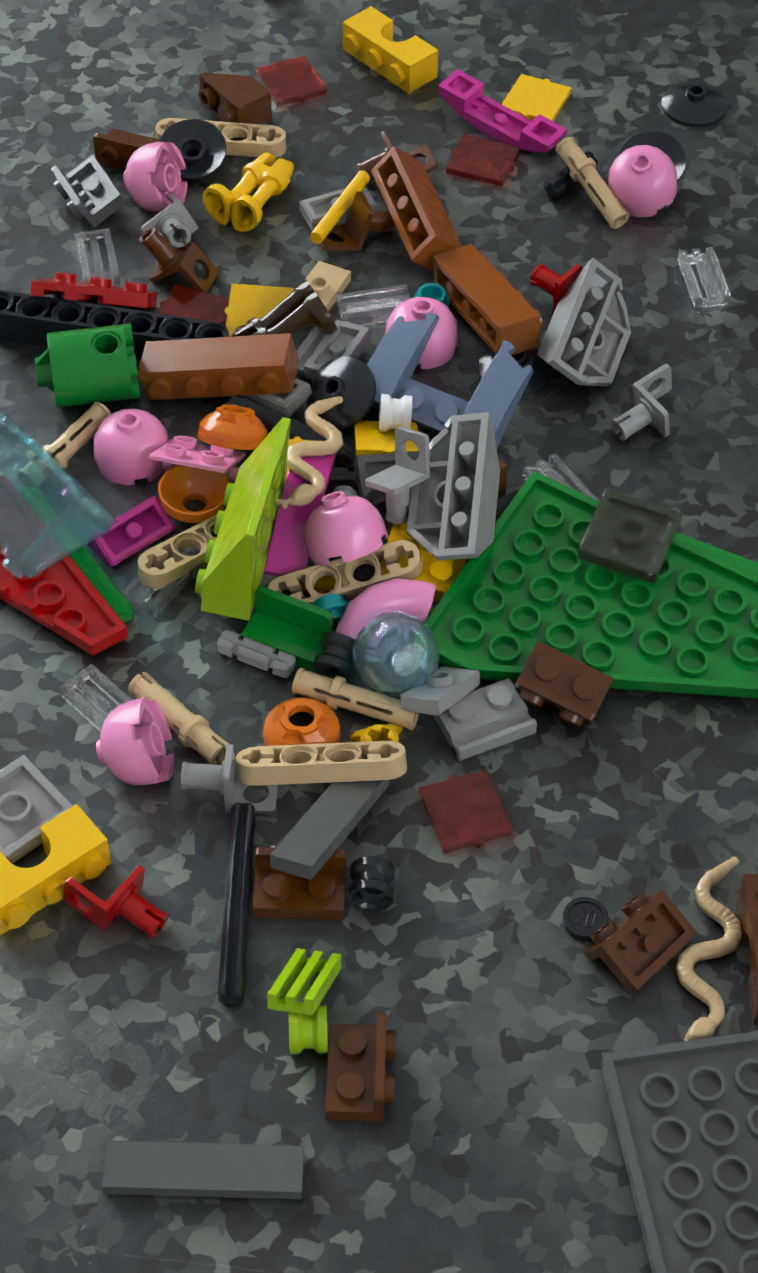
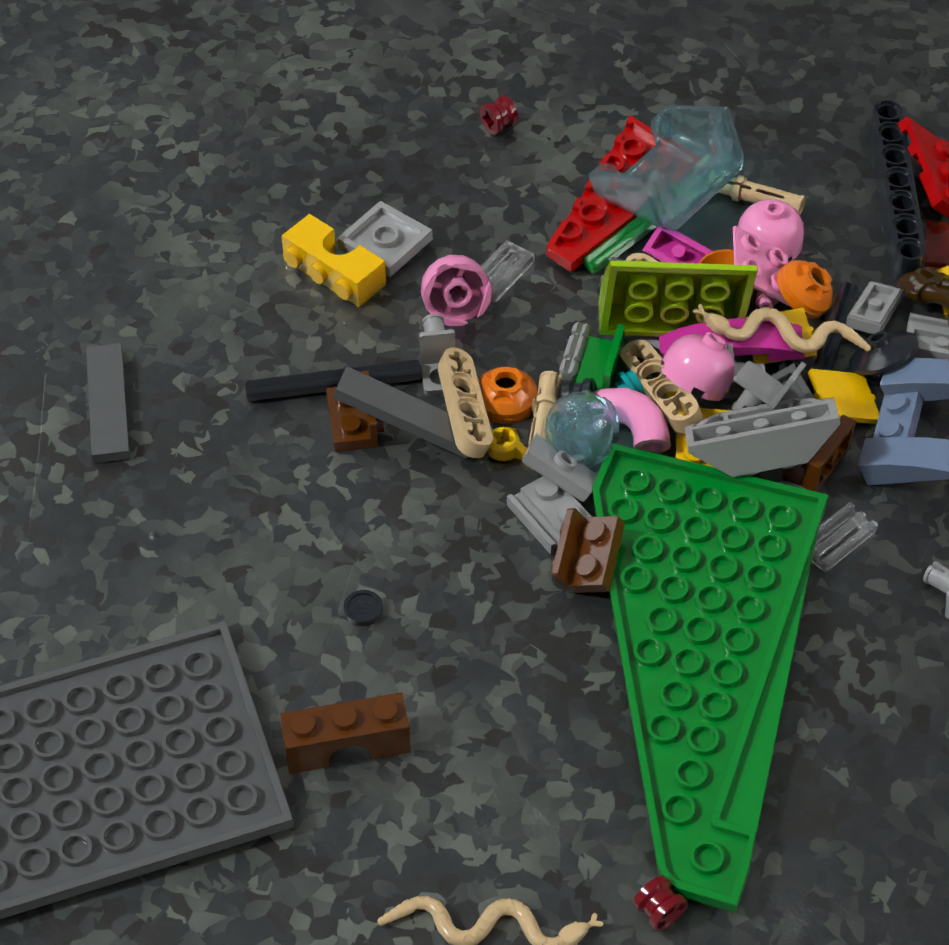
camera: 80 degrees right, 0 degrees up
green cylinder [35,324,140,408] -> none
red bracket [63,865,169,939] -> none
tan pin [128,672,229,765] -> none
dark orange brick [138,333,299,400] -> none
lime tile [267,948,342,1016] -> none
lime wheel [288,1005,328,1054] -> none
reddish brown bracket [326,1013,396,1121] -> none
black wheel [349,856,395,911] -> none
white wheel [379,394,412,432] -> none
clear red piece [419,770,513,854] -> none
clear smoke plate [577,489,683,584] -> none
reddish brown bracket [584,890,697,993] -> none
tan animal [675,856,743,1041] -> none

